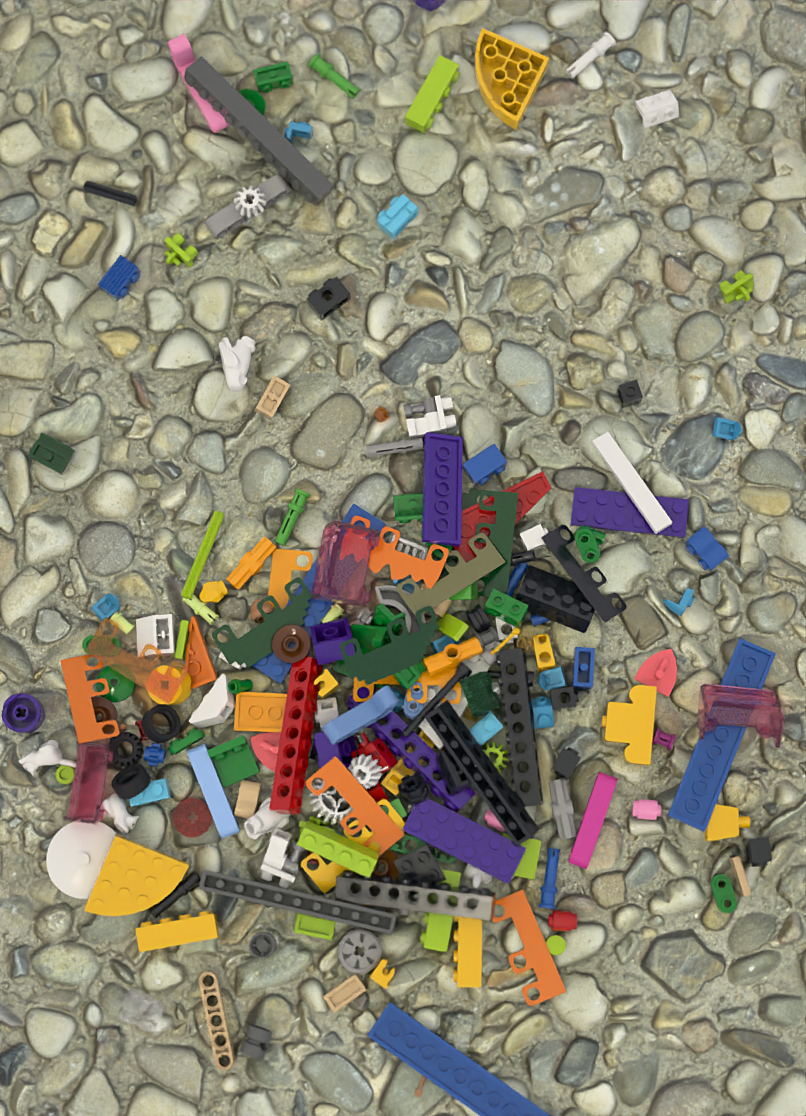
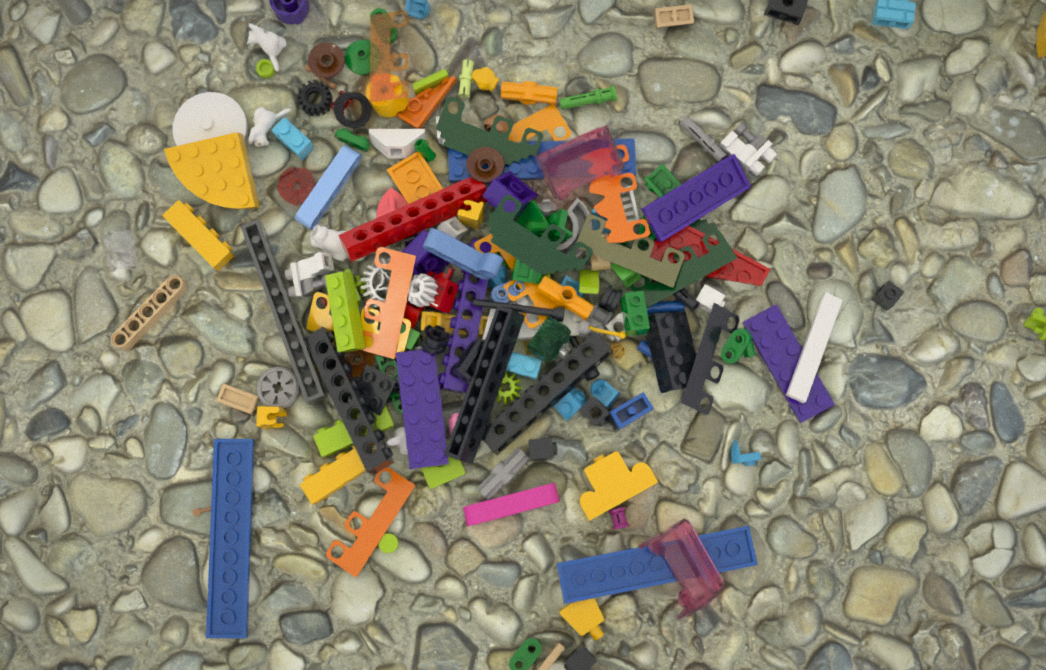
camera: 55 degrees right, 0 degrees up
orange piece [60,654,119,743] -> none
clear pink windscreen [64,740,114,825] -> none
yellowish green pin [109,612,135,635] -> none
black tyre [111,764,151,800] -> none
white slope [136,614,176,658] -> none
blue gear [144,743,166,767] -> none
black pin [148,871,201,919] -> none
lime axle [181,511,224,599] -> none
green bracket [207,735,259,787] -> none
tan axle [234,780,262,819] -> none
dark grey wheel [239,1024,273,1060] -> none
dark grey wheel [249,932,277,959] -> none
lime tile [294,913,336,940] -> none
yellowish green pin [321,603,344,623] -> none
clear orange hinge [373,406,390,423] -> none
blue brick [462,444,507,486] -> none
yellow leg [532,633,556,672] -> none
blue pin [538,848,560,909] -> none
red brick [548,911,577,931] -> none
bright pink brick [632,799,661,820] -> none
coral shield [634,649,677,697] -> none
blue brick [685,526,729,572] -> none
dark azure plate [712,417,743,440] -> none

